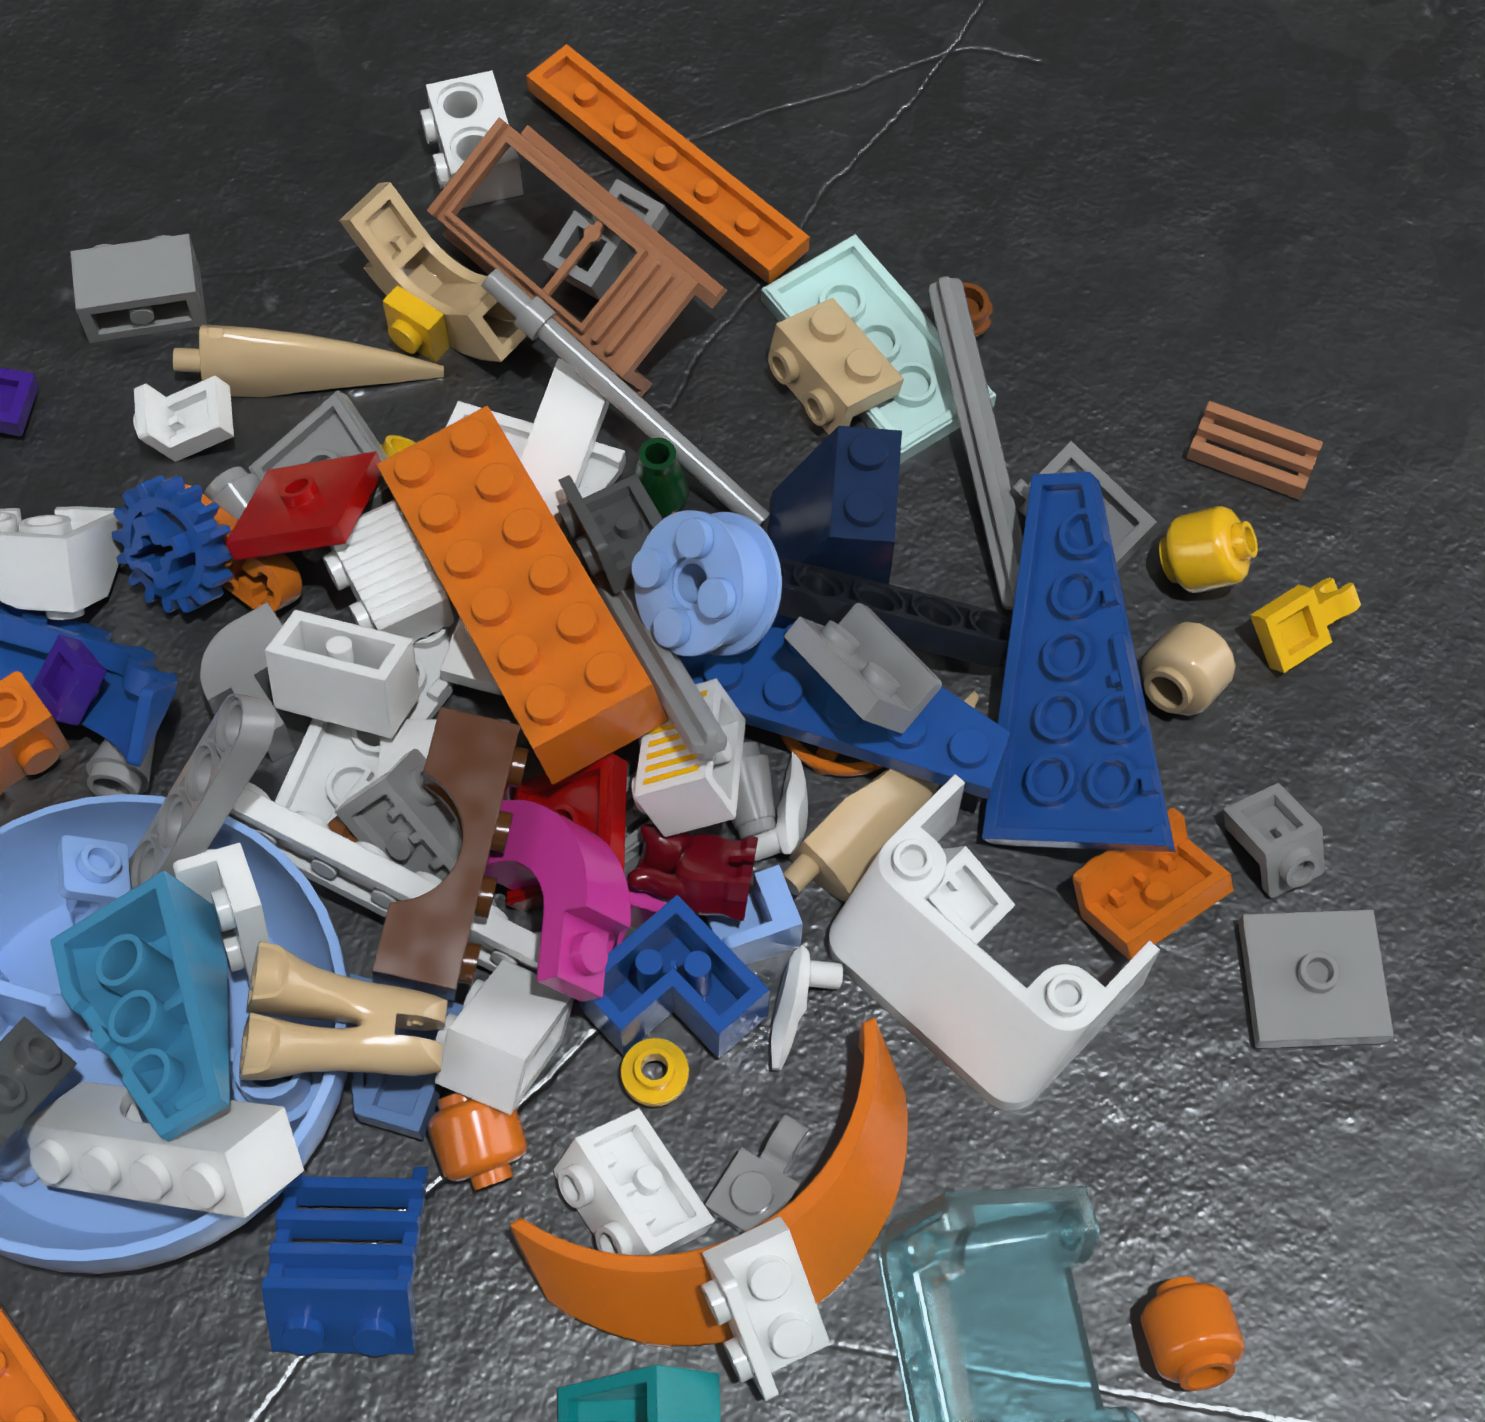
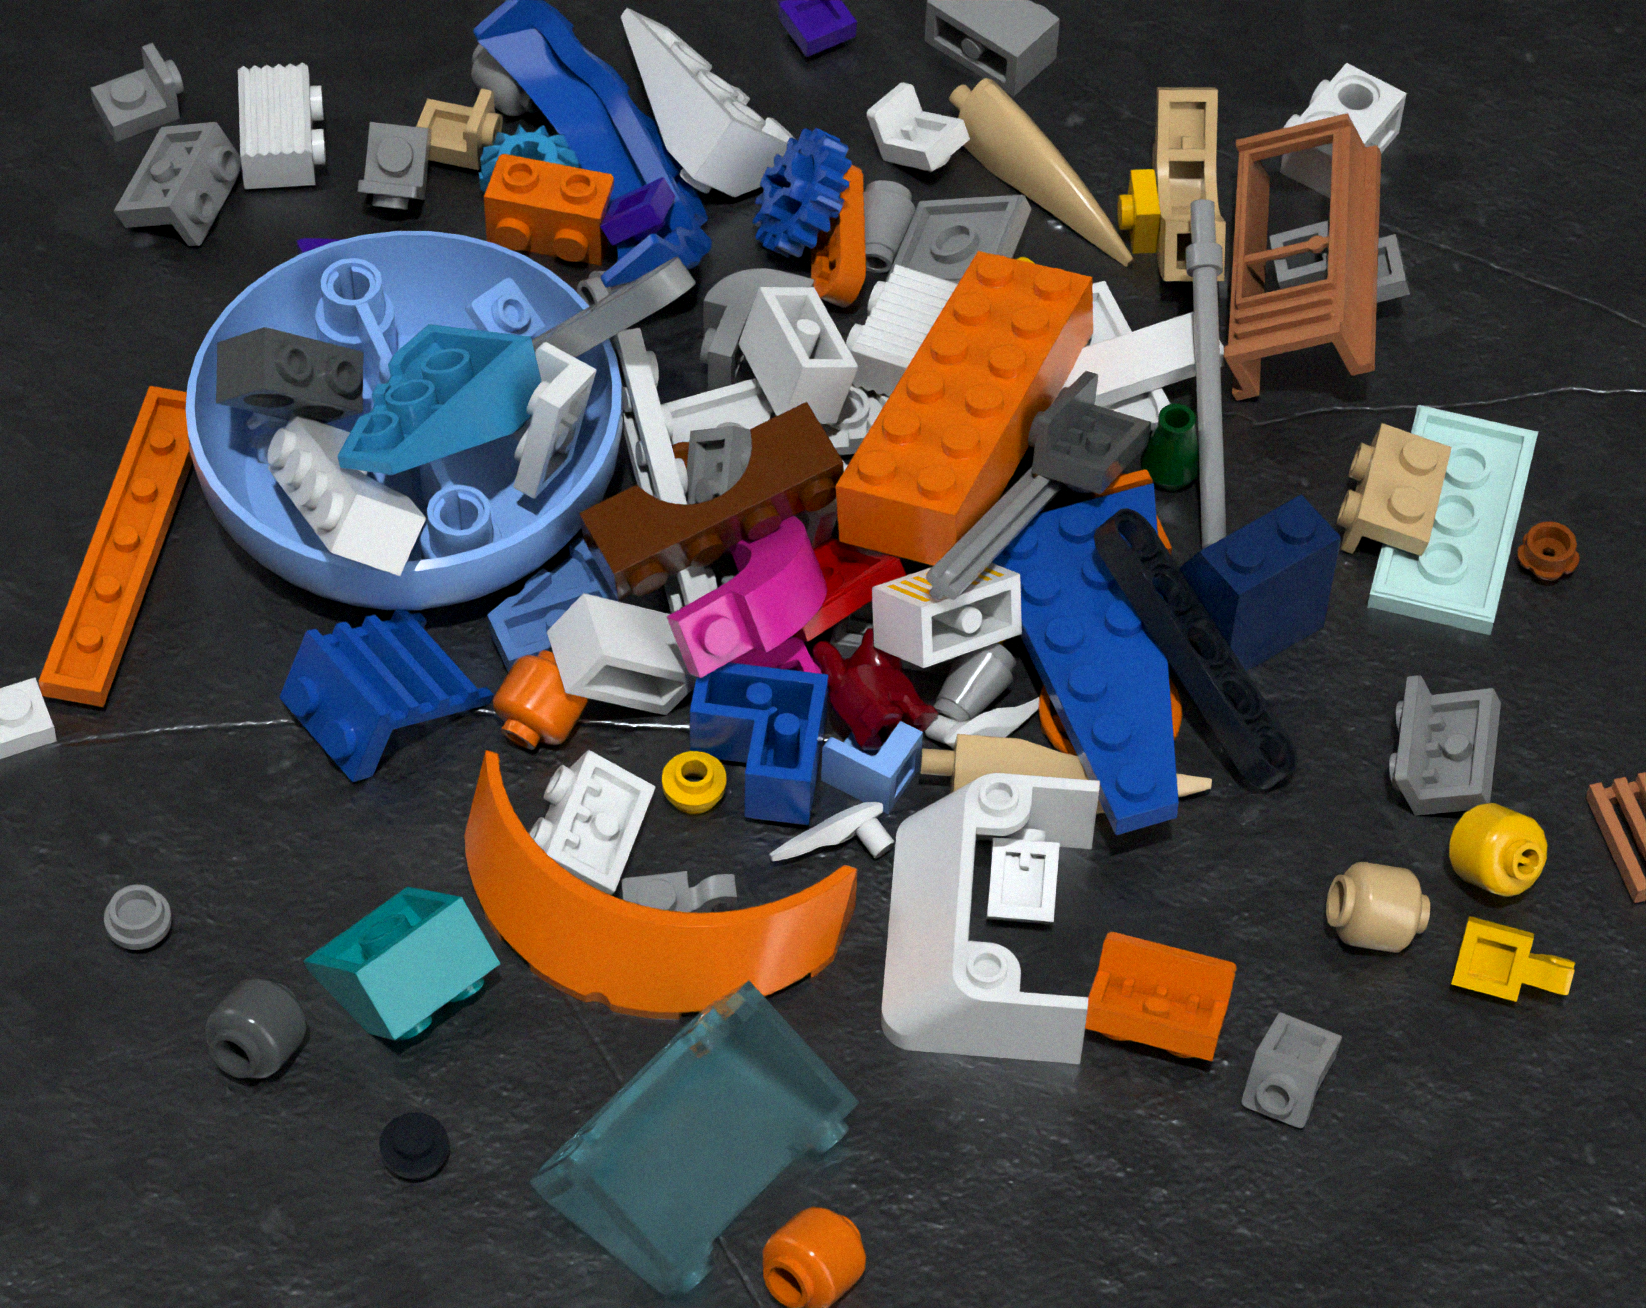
camera: 50 degrees right, 10 degrees down
red plate [225,451,382,560] -> none
tan piece [239,941,448,1080] -> none
orange plate [526,44,810,284] -> none
light blue wheel [632,510,782,656] -> none
white bracket [701,1216,831,1401] -> none
light grey bracket [784,603,942,734] -> none
light grey axle [928,276,1023,610] -> none
blue wing [982,472,1175,852] -> none
light grey plate [1238,910,1394,1048] -> none

